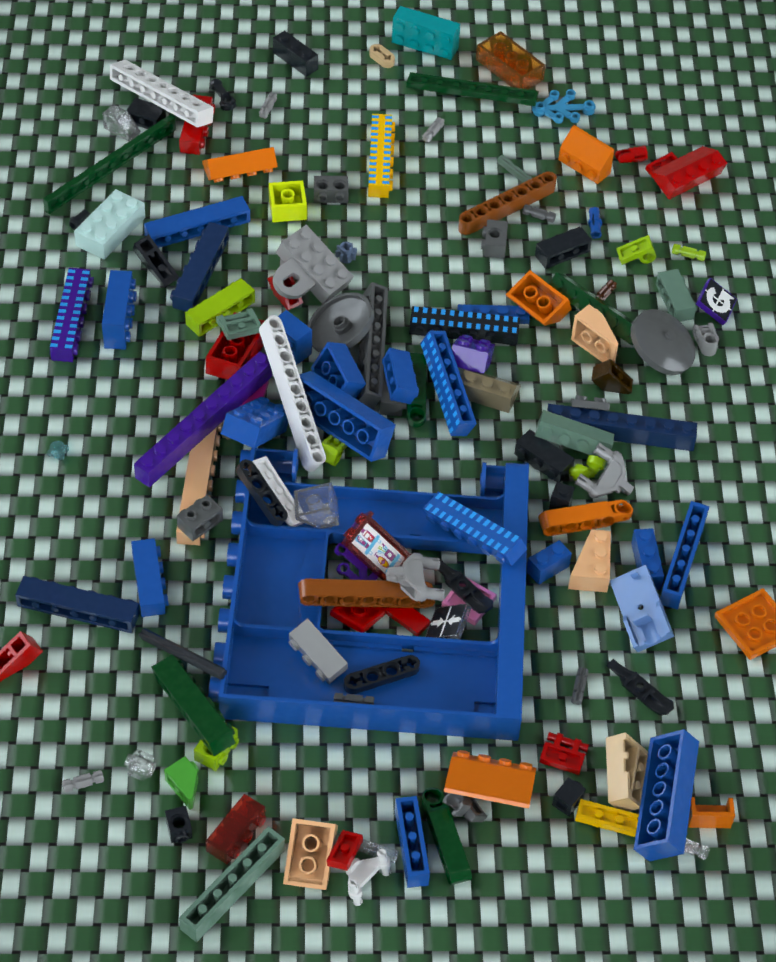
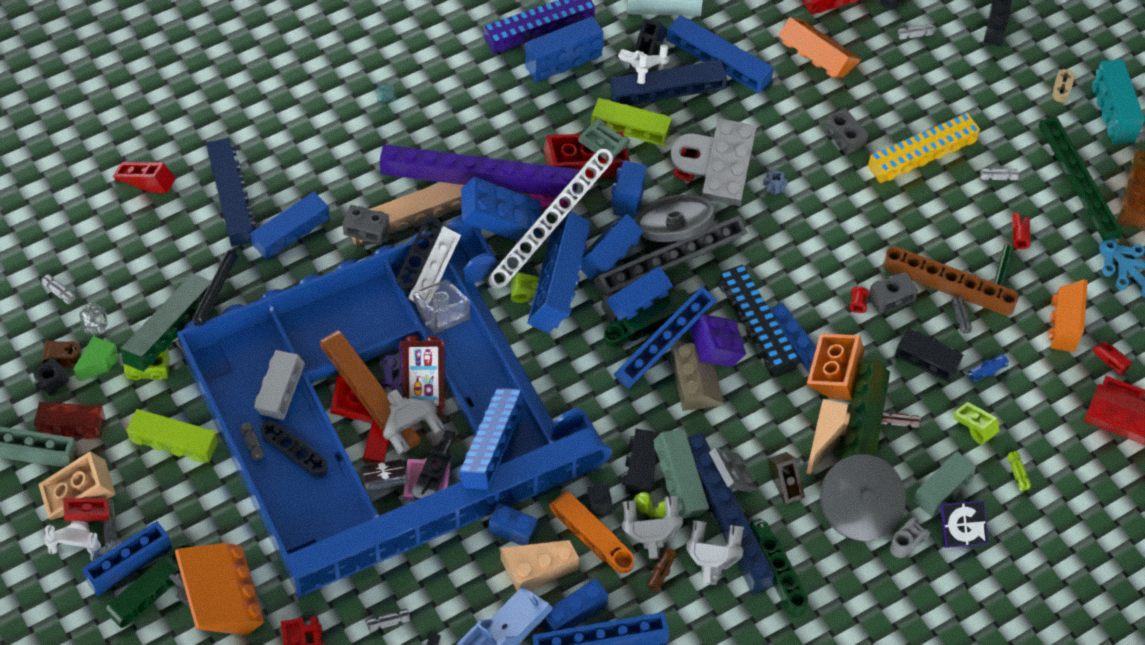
camera: 60 degrees right, 5 degrees up
neon yellow brick [269,180,307,222] -> none
none -> reddish brown piece [41,340,82,368]
none -> lime brick [127,409,218,463]
none -> white axle [618,45,669,84]
none -> reddish brown pin [646,548,677,592]
none -> light grey connector [686,520,744,585]
none -> dark green piece [750,519,808,617]
none -> red bush [849,287,869,313]
none -> red hinge [1012,213,1031,250]

